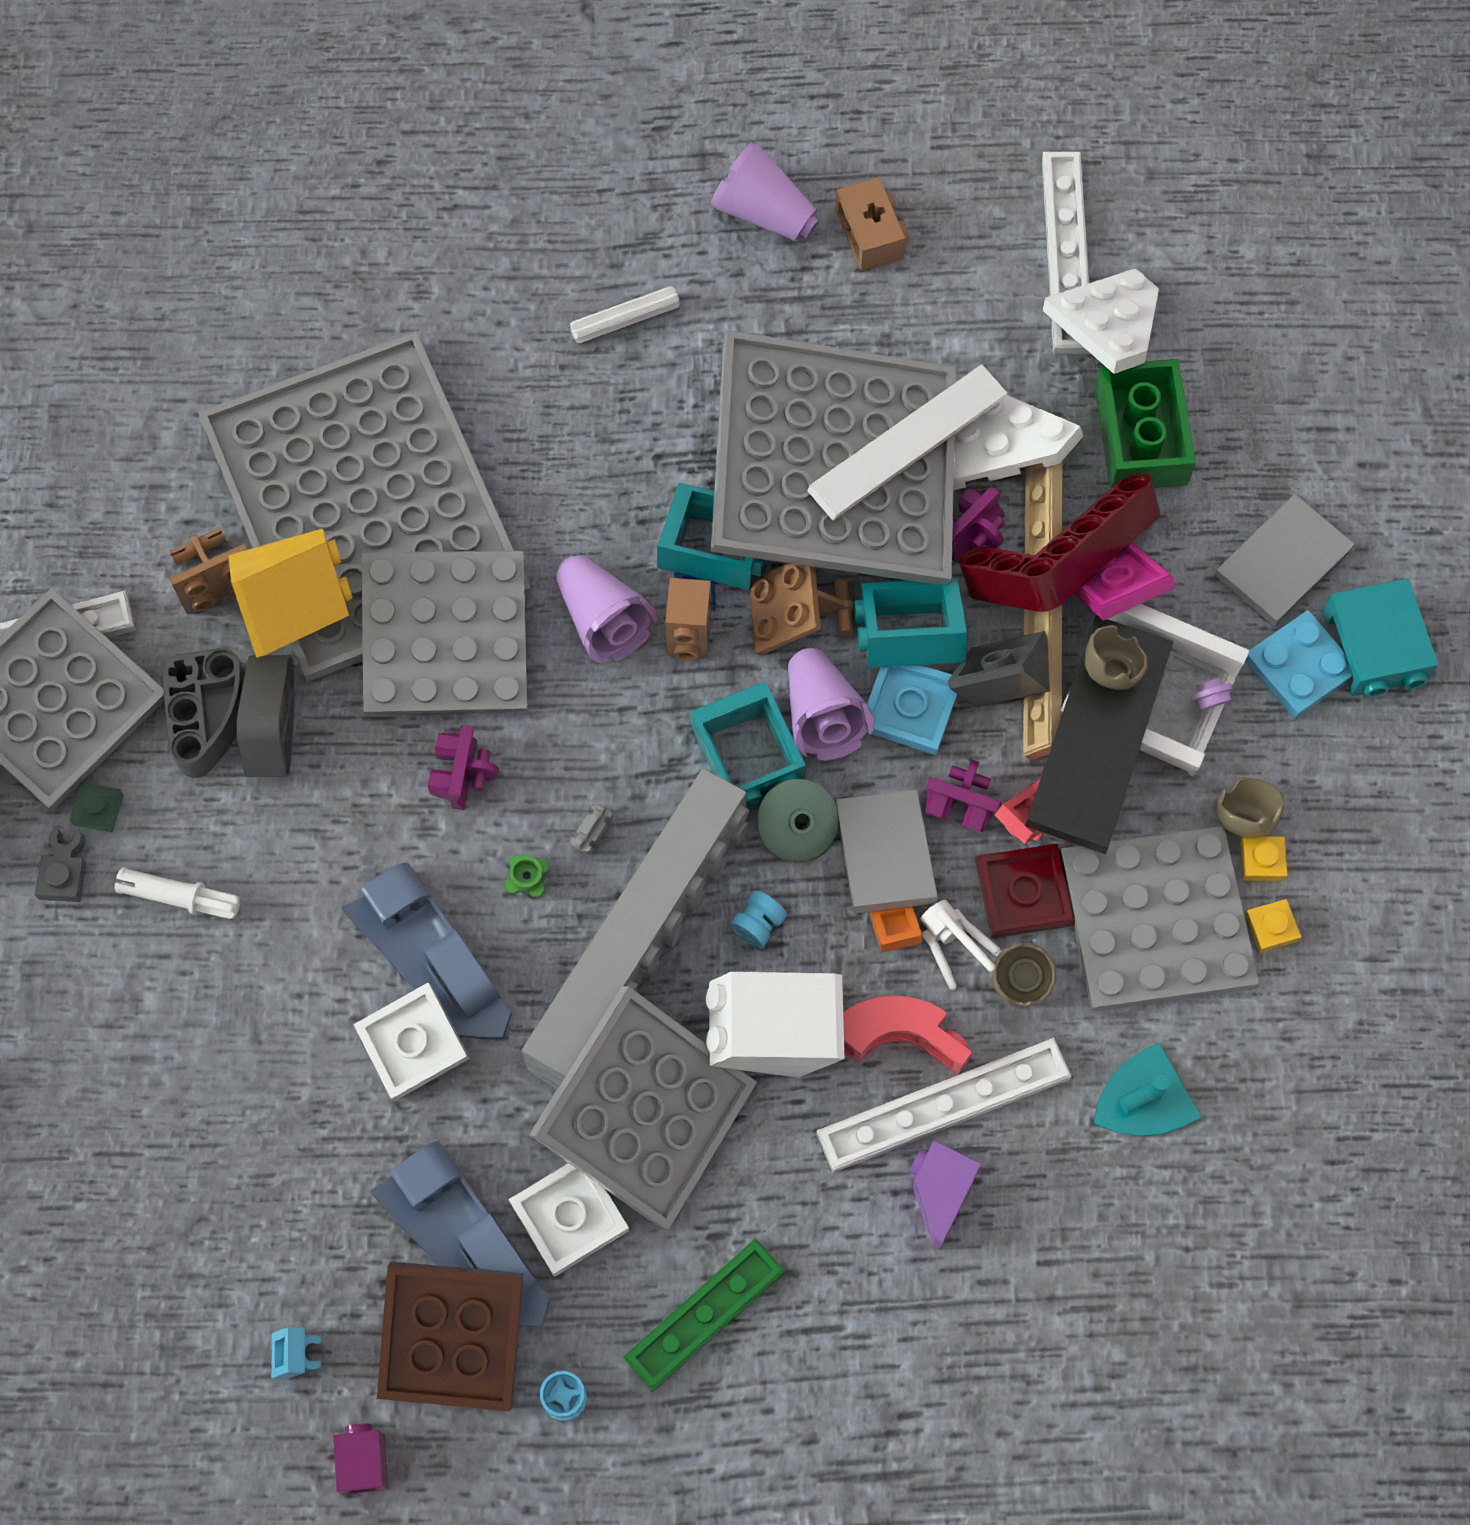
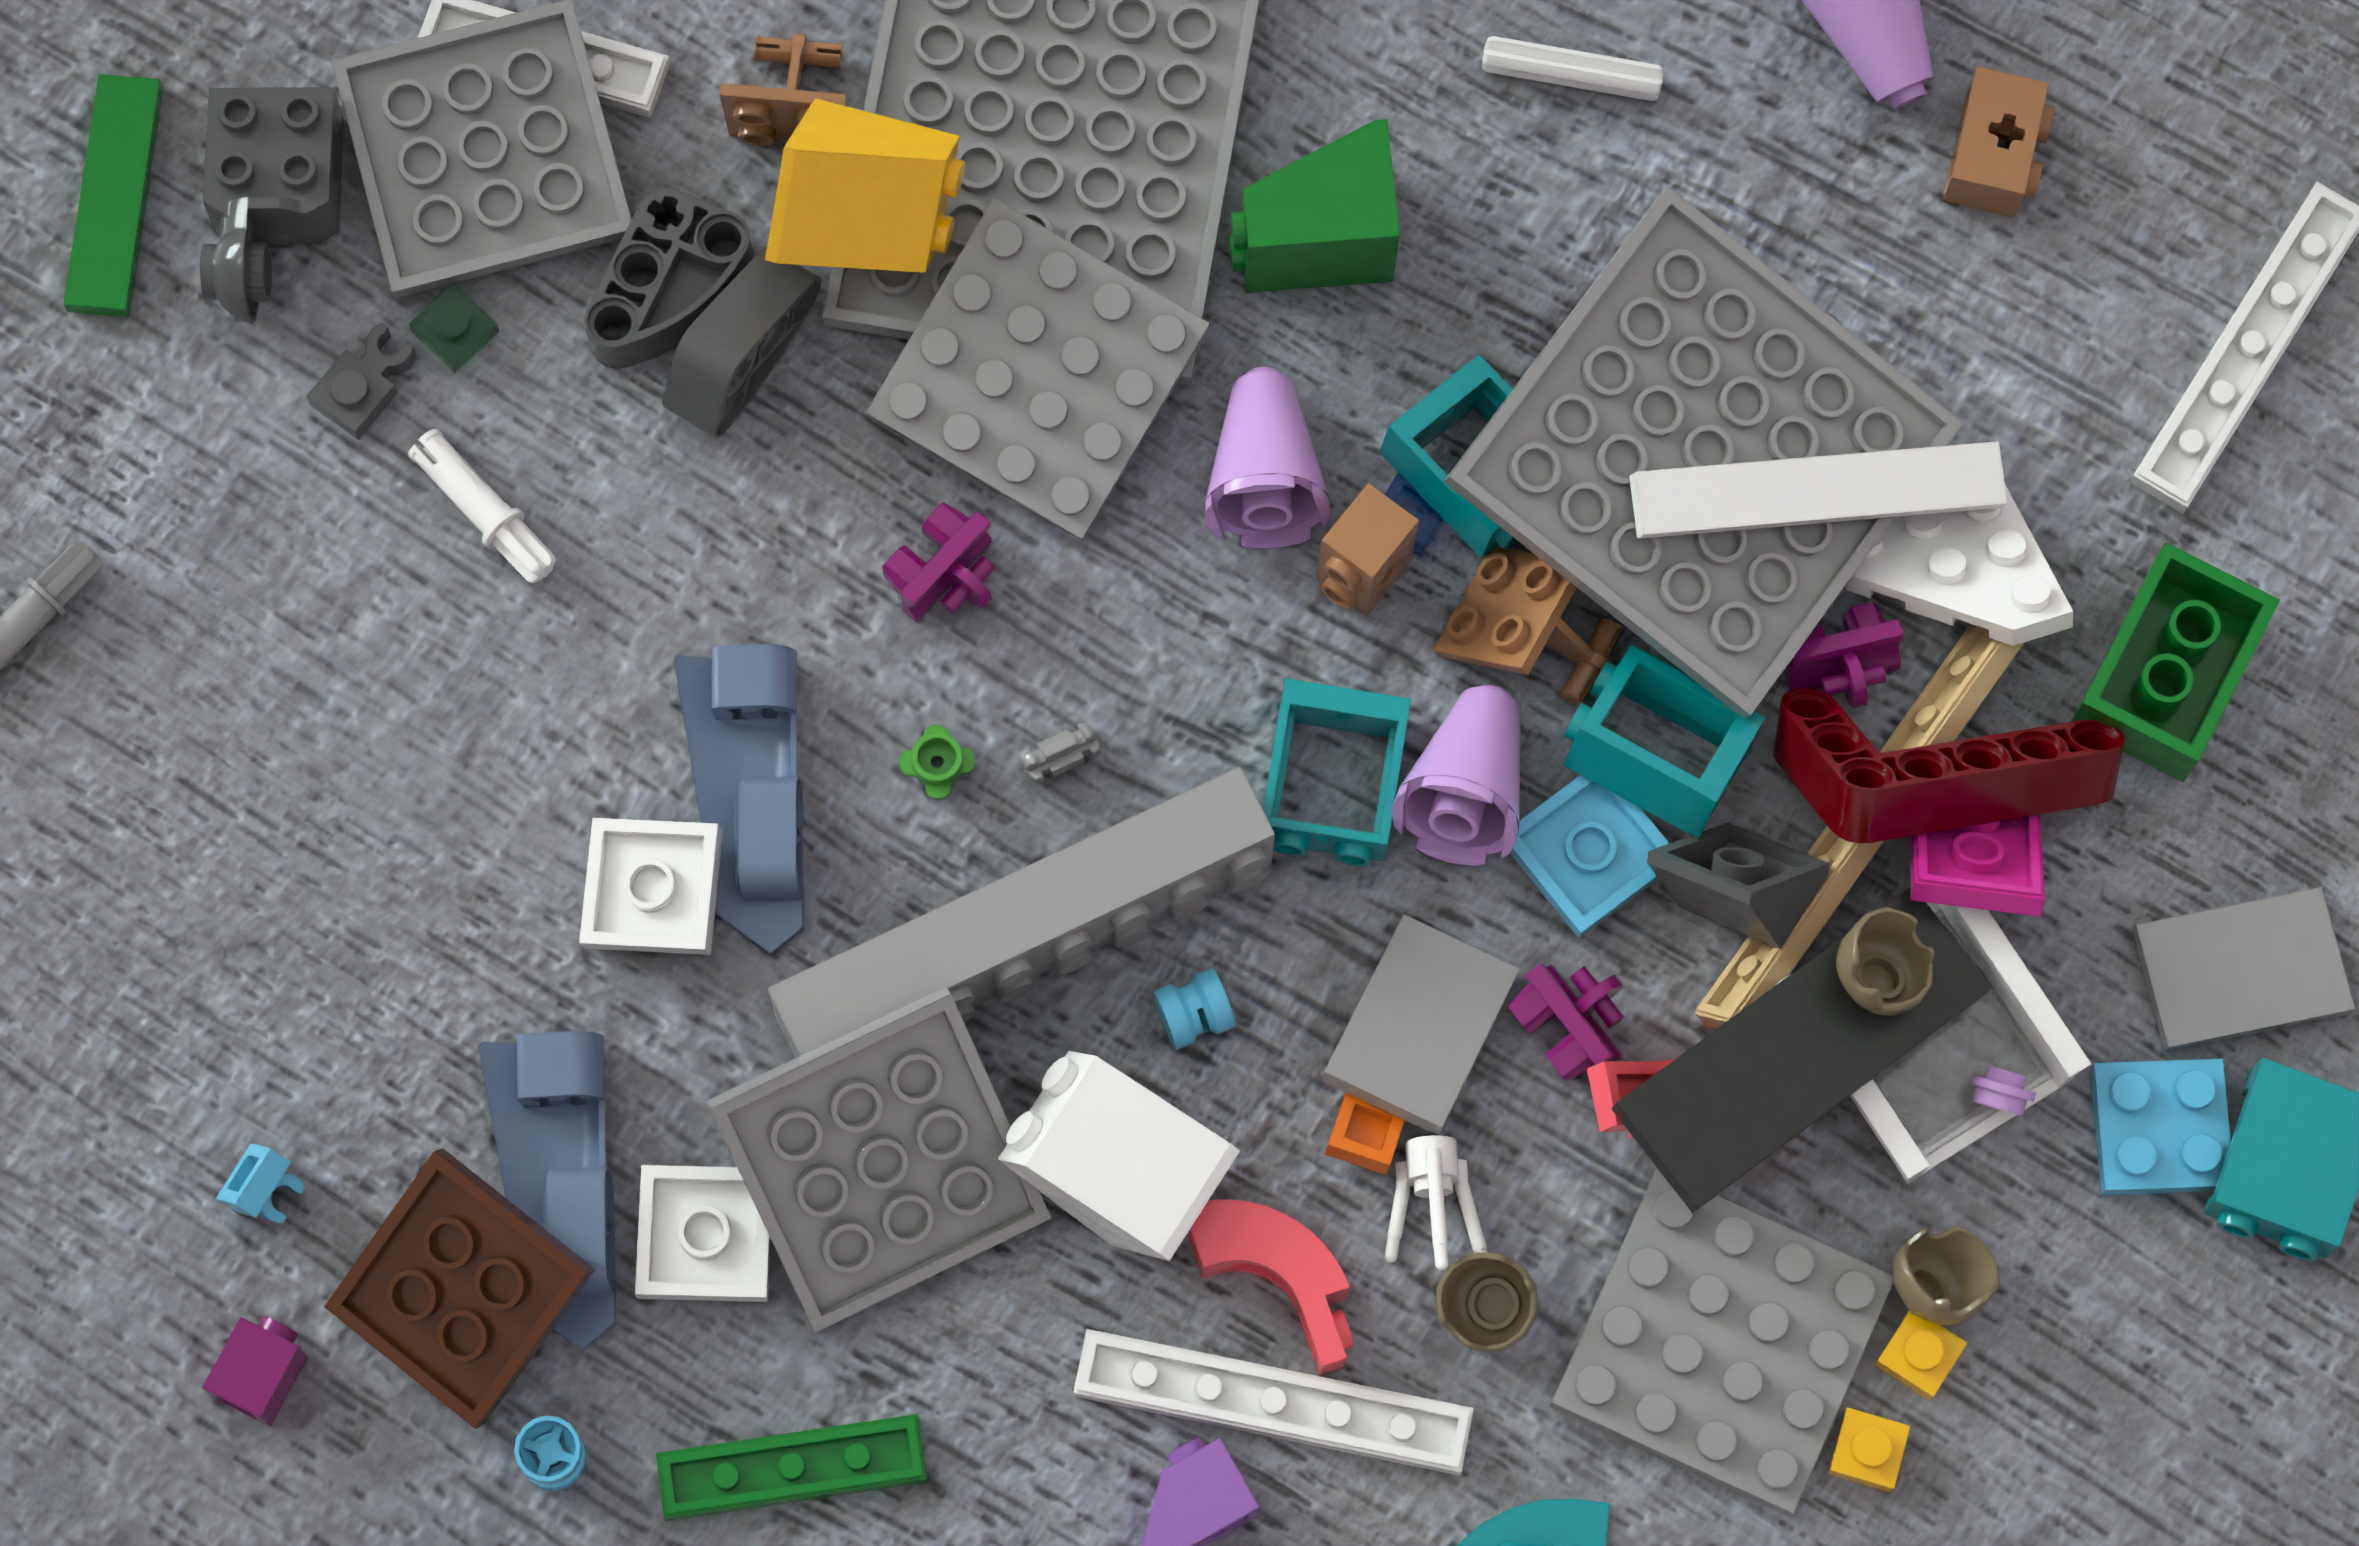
camera: 30 degrees right, 5 degrees up
sand green dish [757,779,839,862] -> none
dark red tile [975,843,1075,939] -> none
white plate [1043,269,1159,374] -> none
none -> green slope [1229,119,1400,293]

